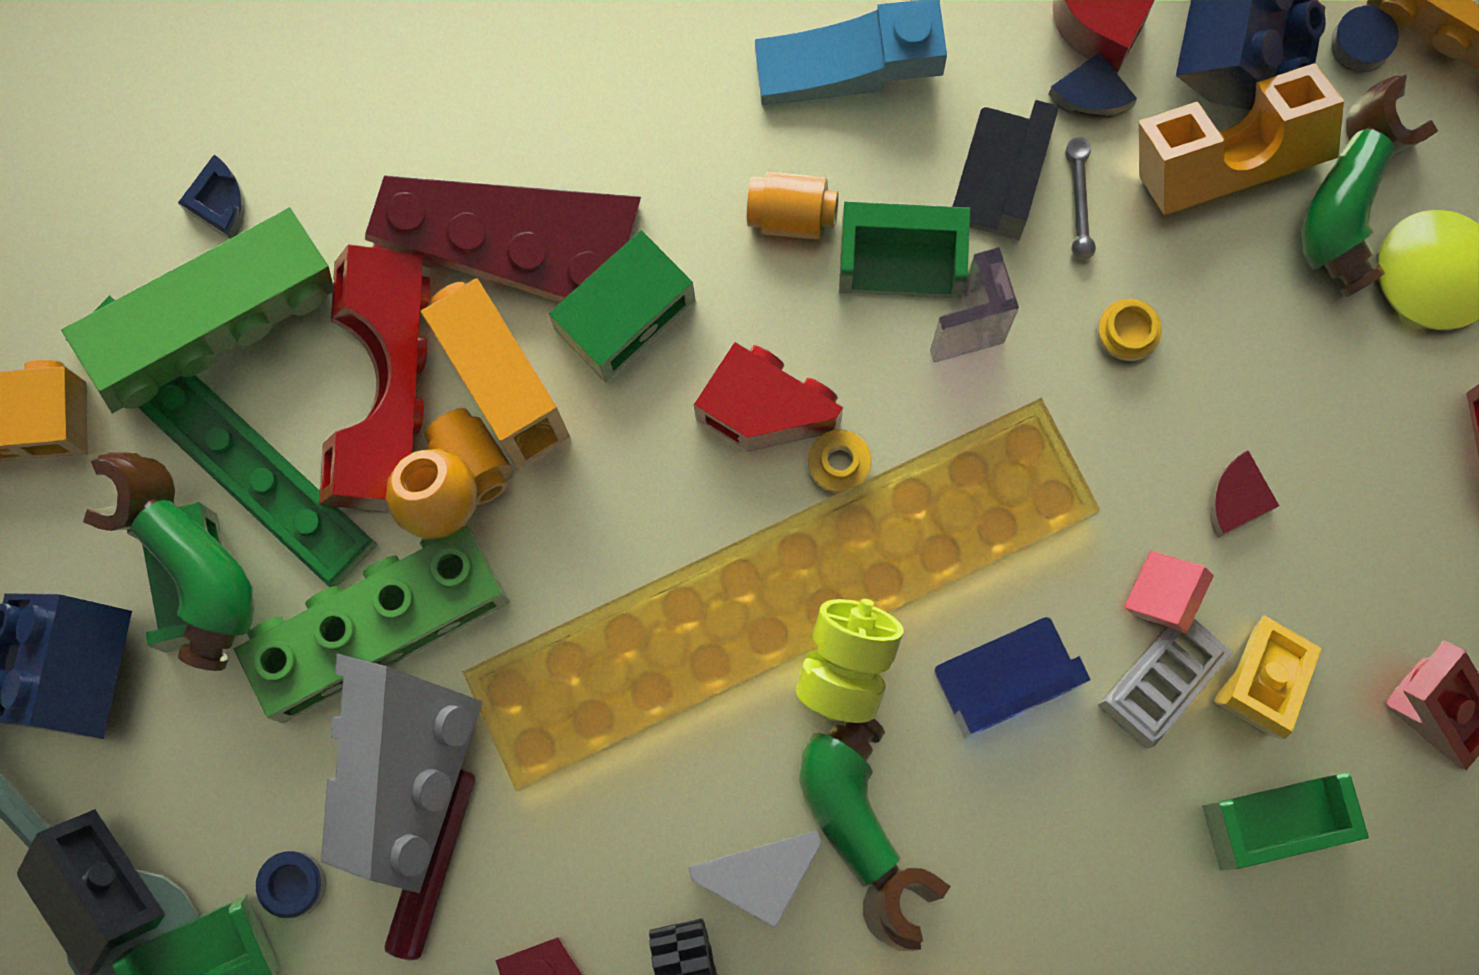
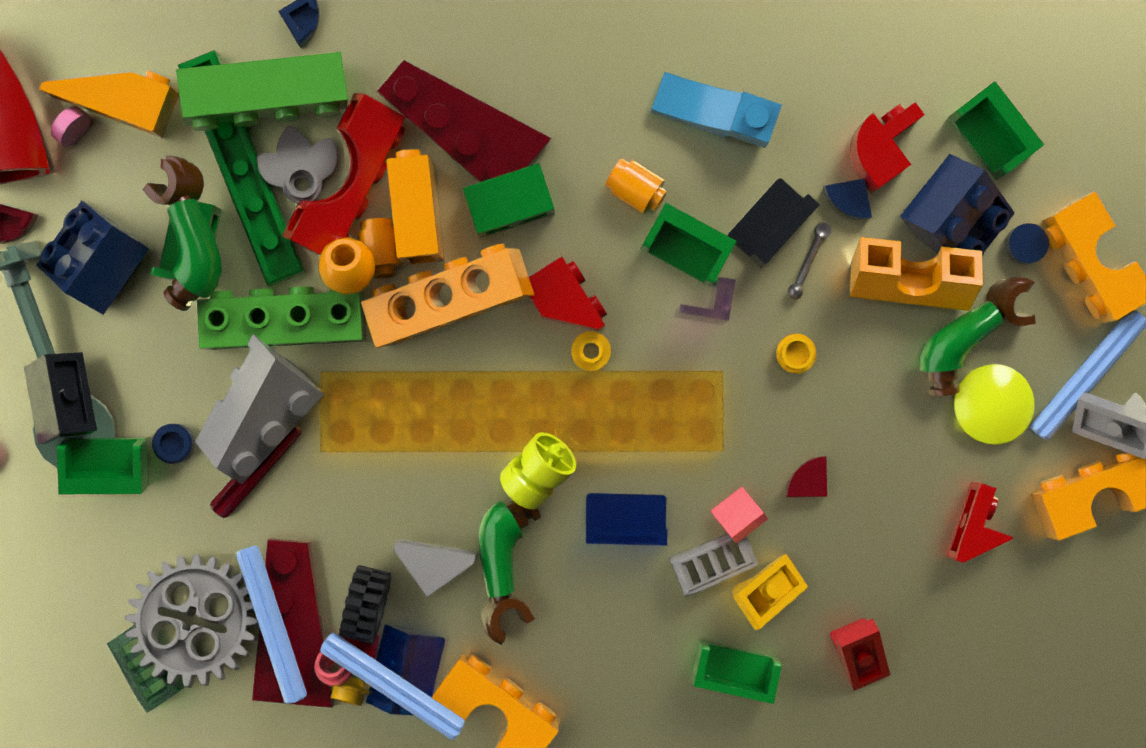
camera: 20 degrees right, 10 degrees up
none -> light grey plate [257,126,337,204]
none -> light orange brick [361,243,534,348]

